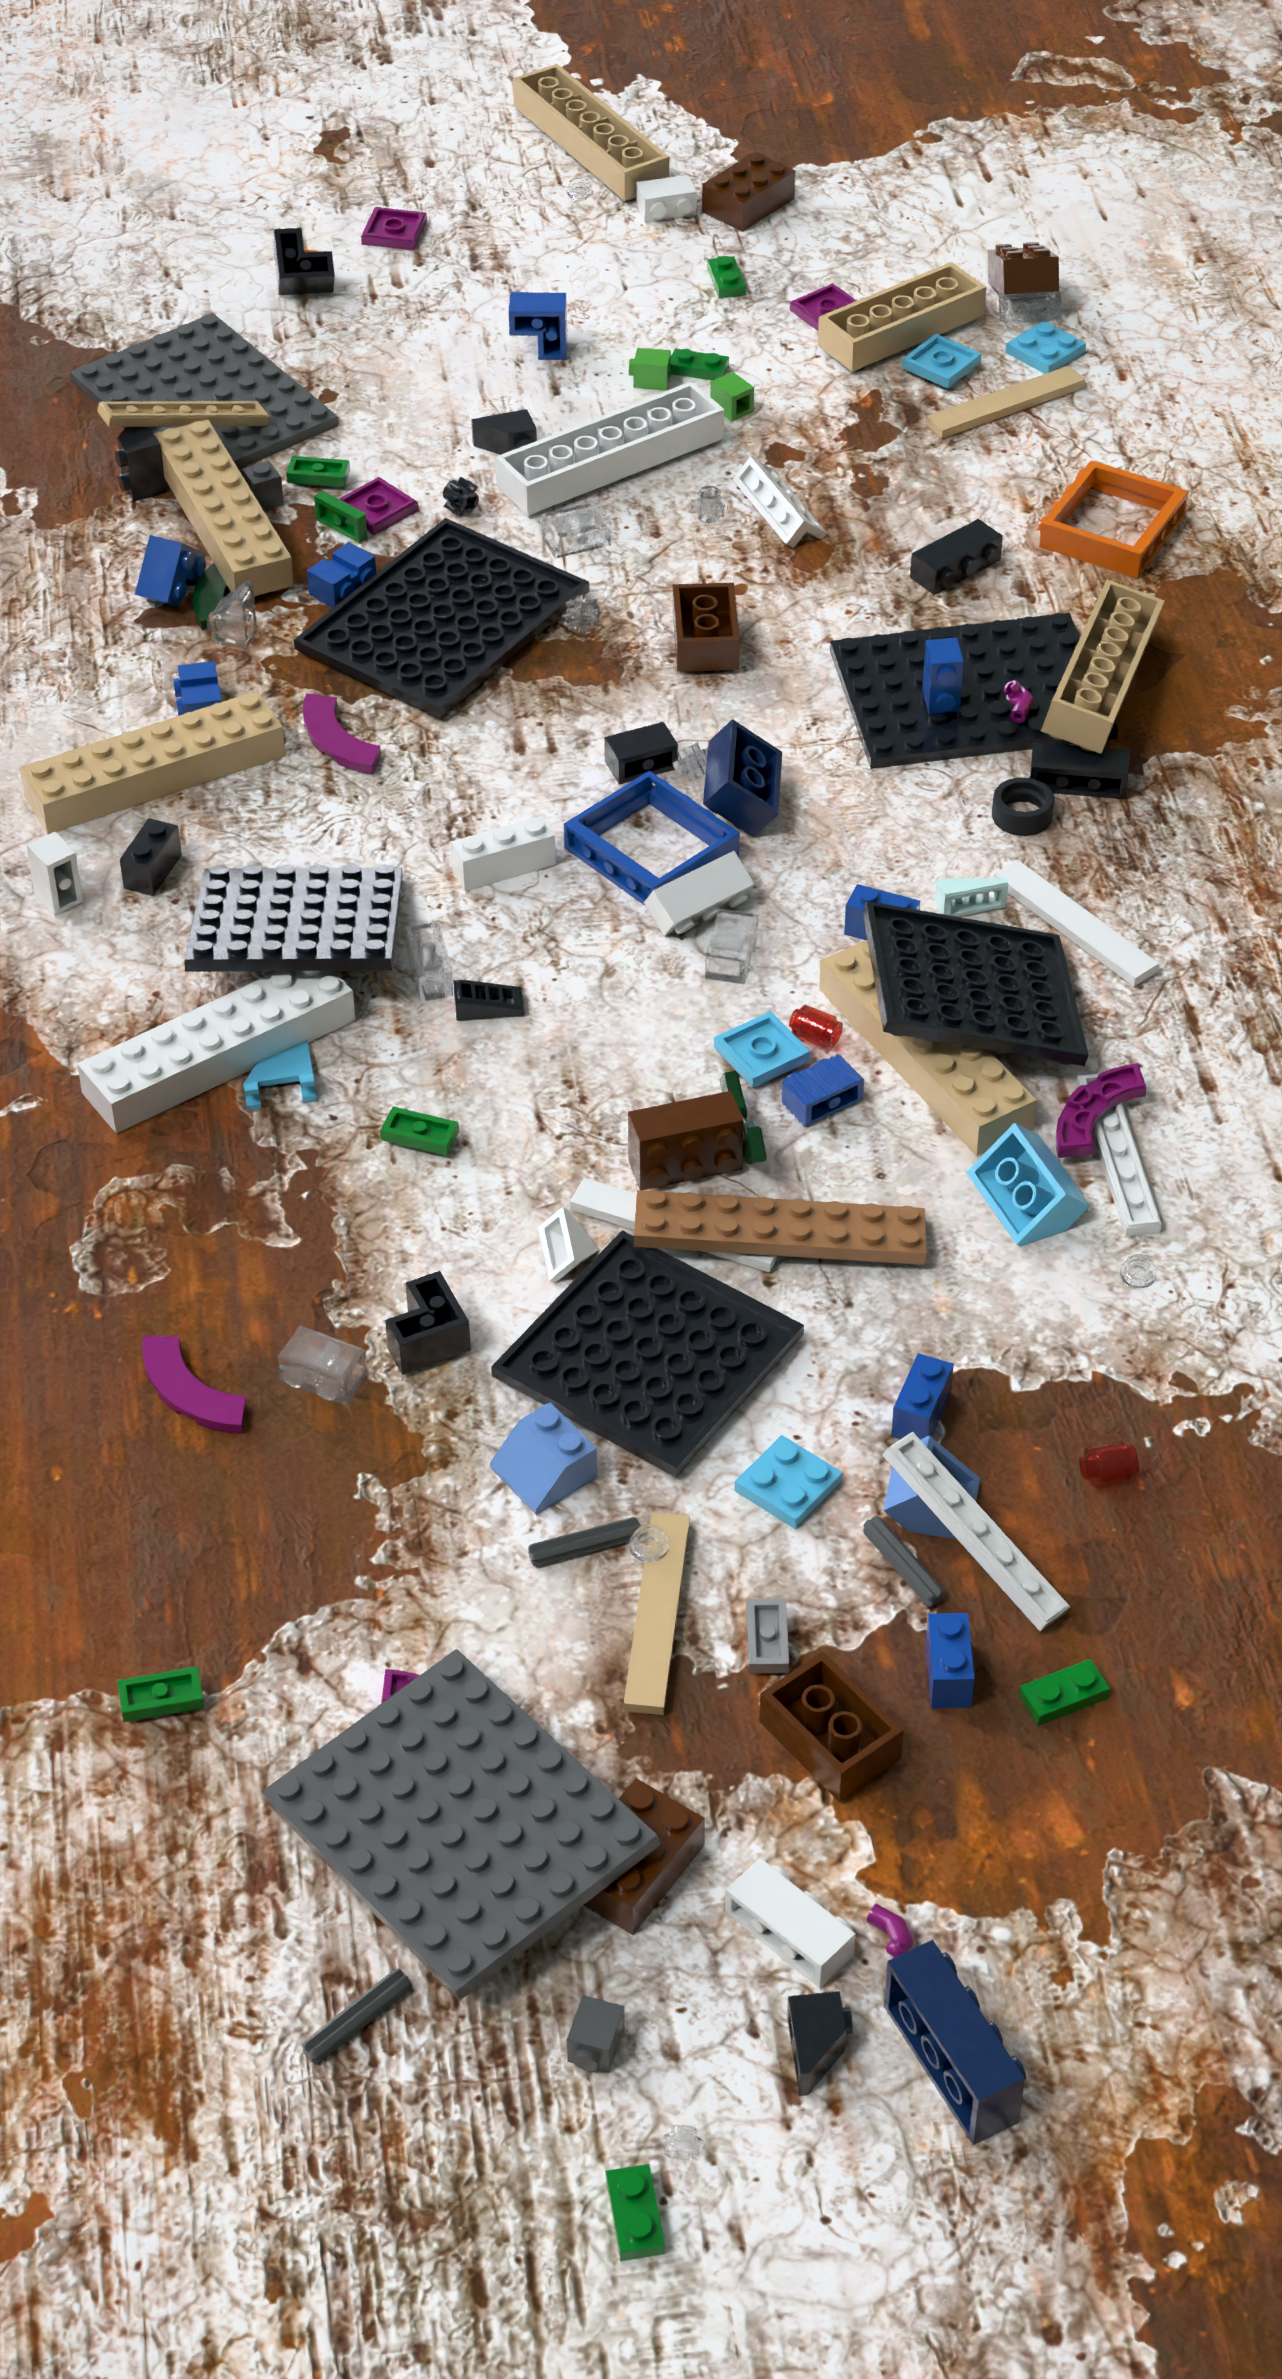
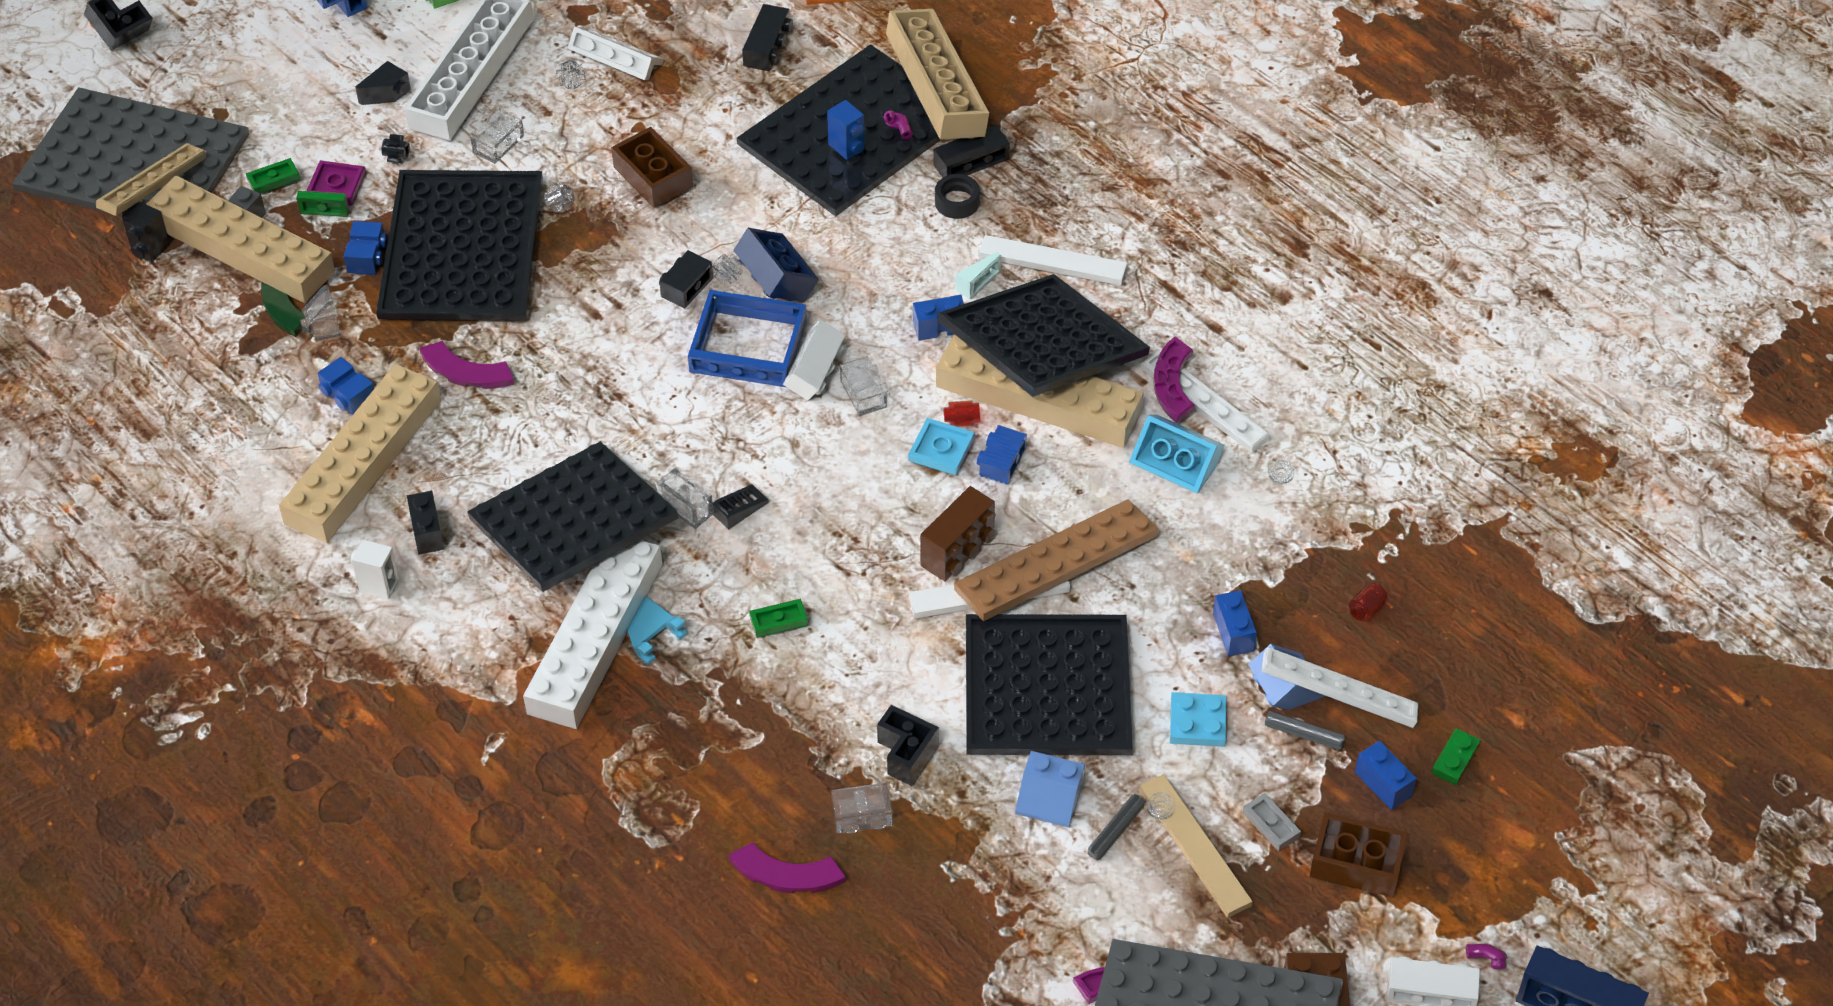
camera: 35 degrees left, 5 degrees up
blue brick [135,535,206,607] -> none
white brick [451,815,556,891] -> none
white slope [538,1207,599,1283] -> none
dark green tile [719,1071,767,1164] -> none

